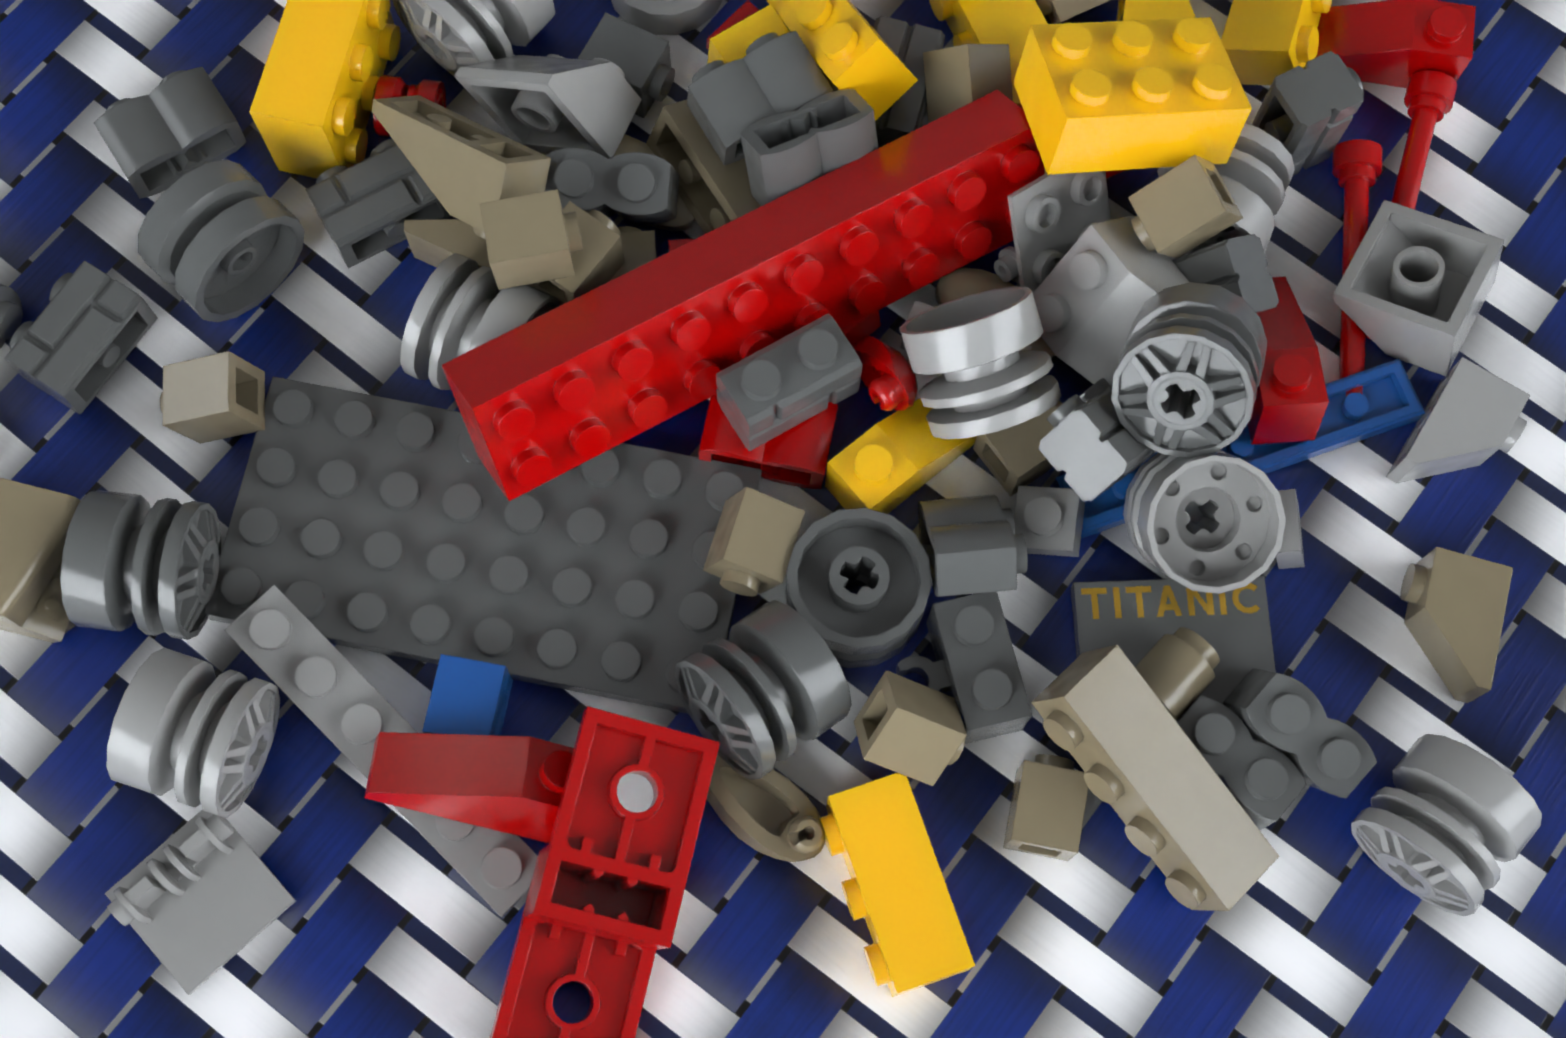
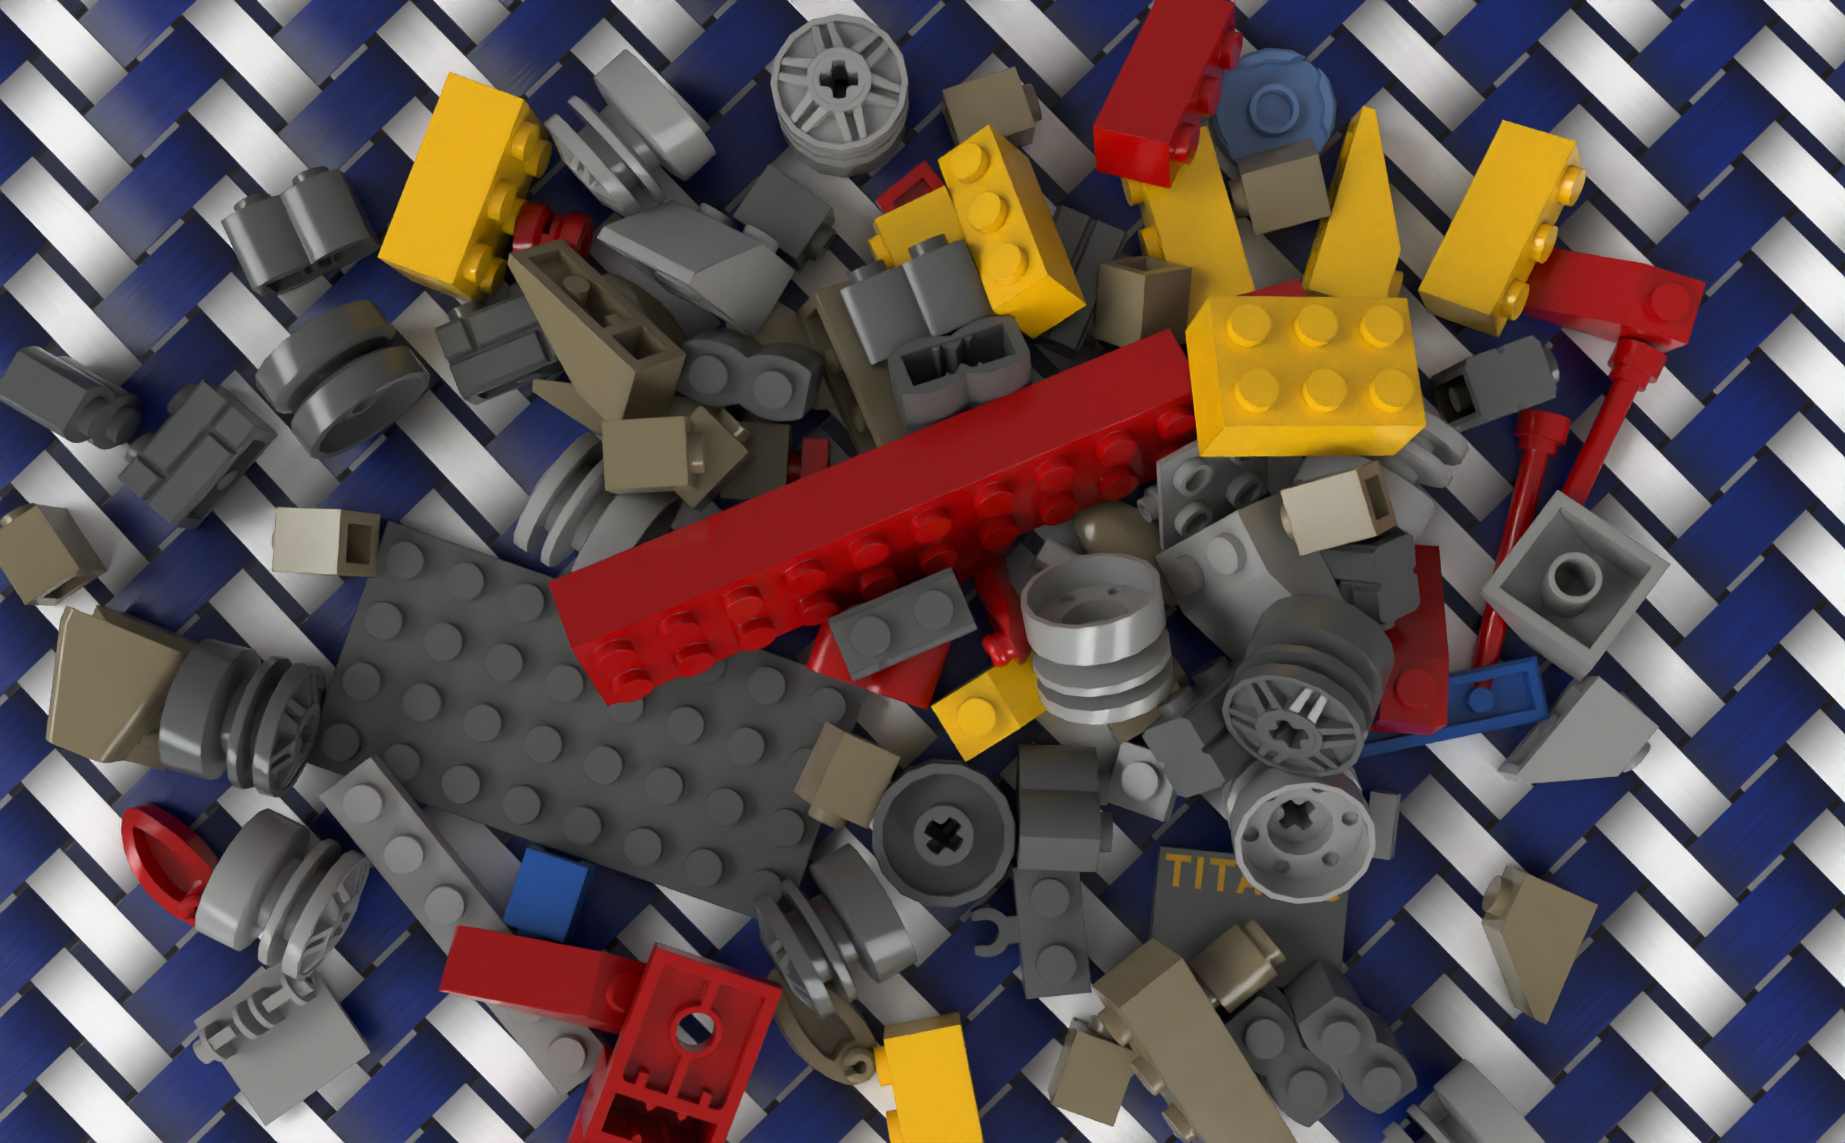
camera: 10 degrees right, 15 degrees up
dark tan brick [854,670,967,786] -> none
none -> red arm [121,802,219,927]

